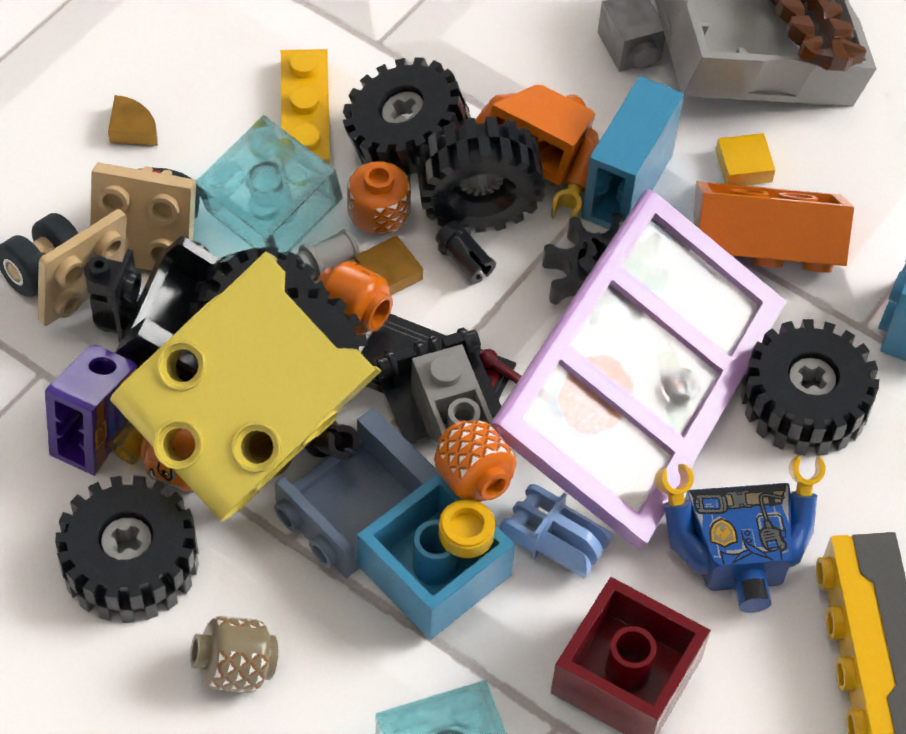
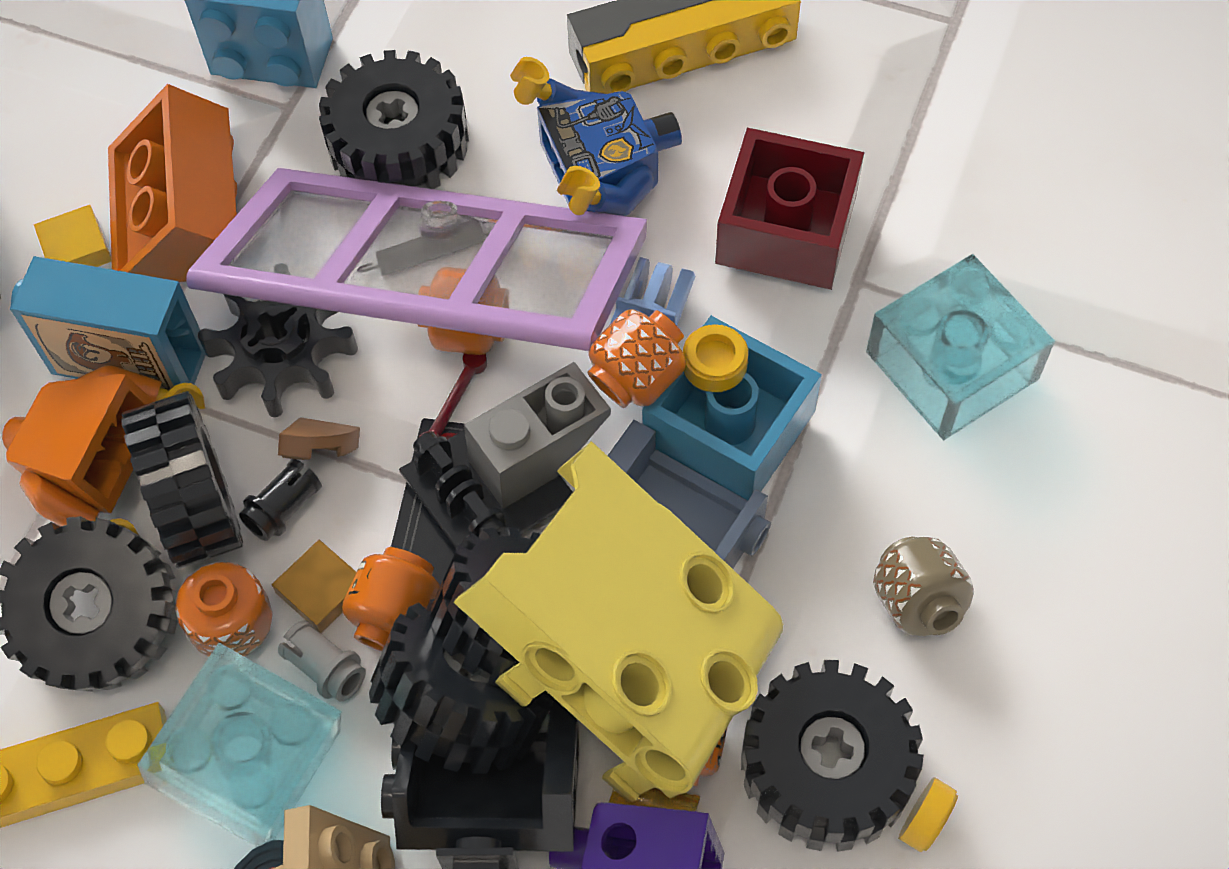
camera: 100 degrees left, 5 degrees up
none -> medium nougat tile [278,417,360,460]
none -> yellow tile [898,777,958,852]

